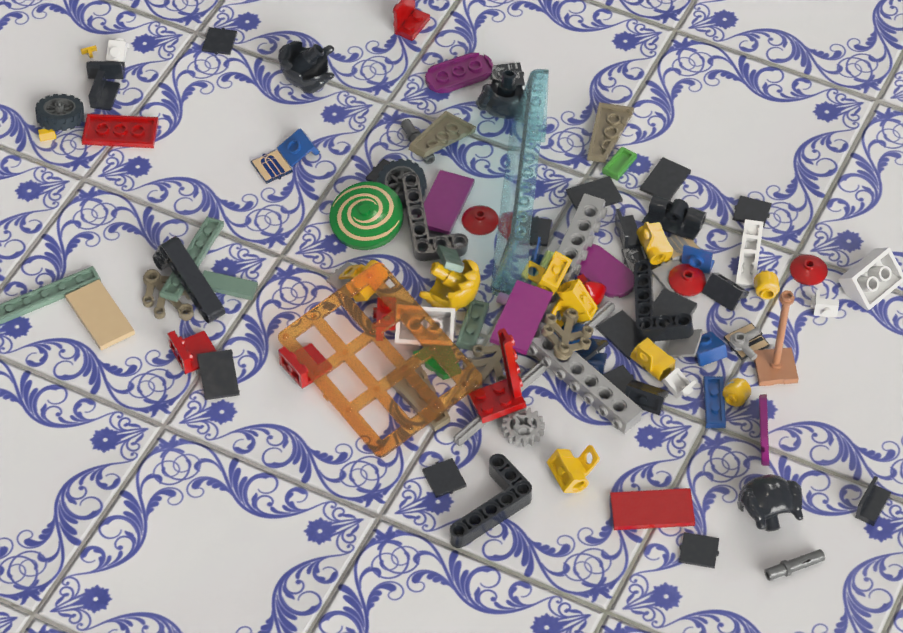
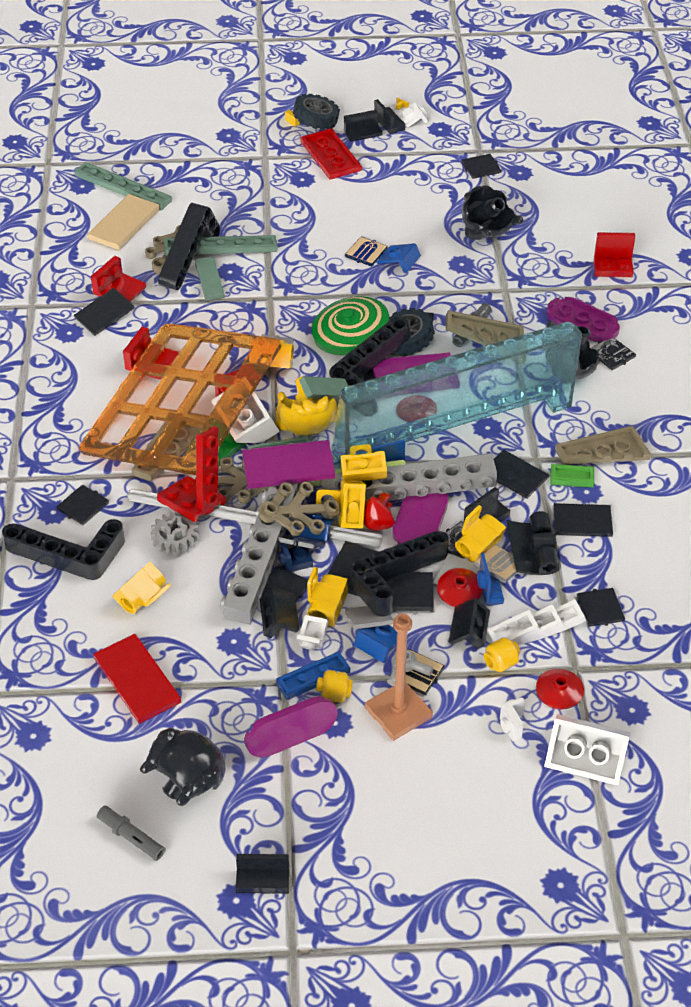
camera: 60 degrees right, 5 degrees down
black piece [517,216,552,247] -> none
black piece [679,532,719,569] -> none

